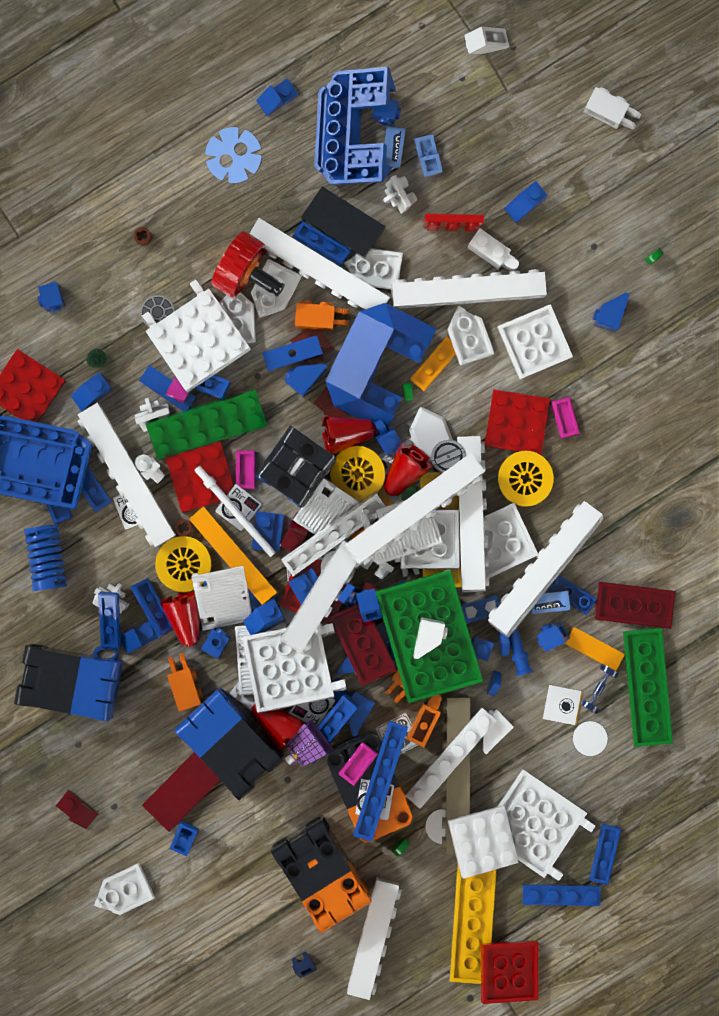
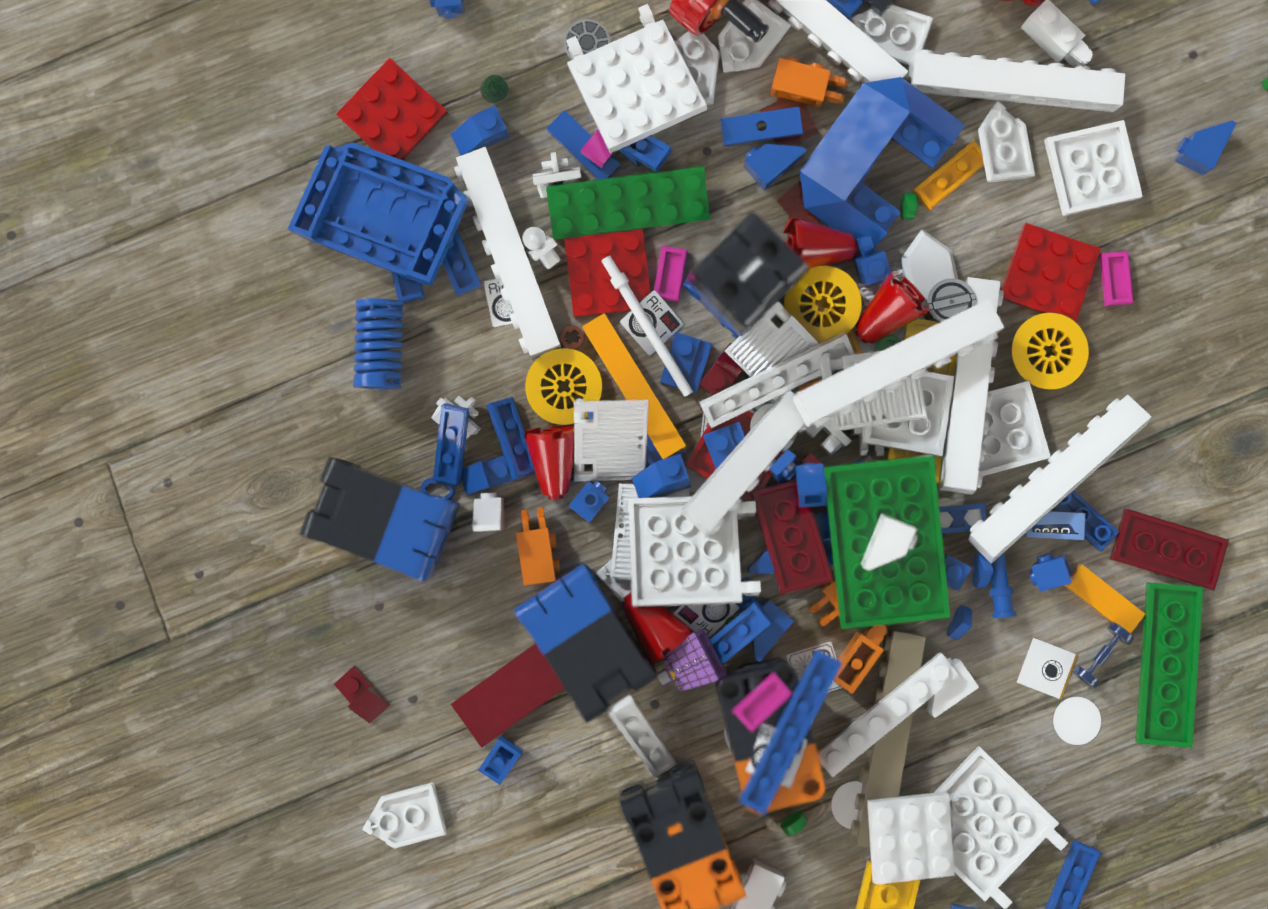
camera: 20 degrees right, 0 degrees up
none -> white slope [473,493,505,531]
none -> white tile [607,694,677,778]

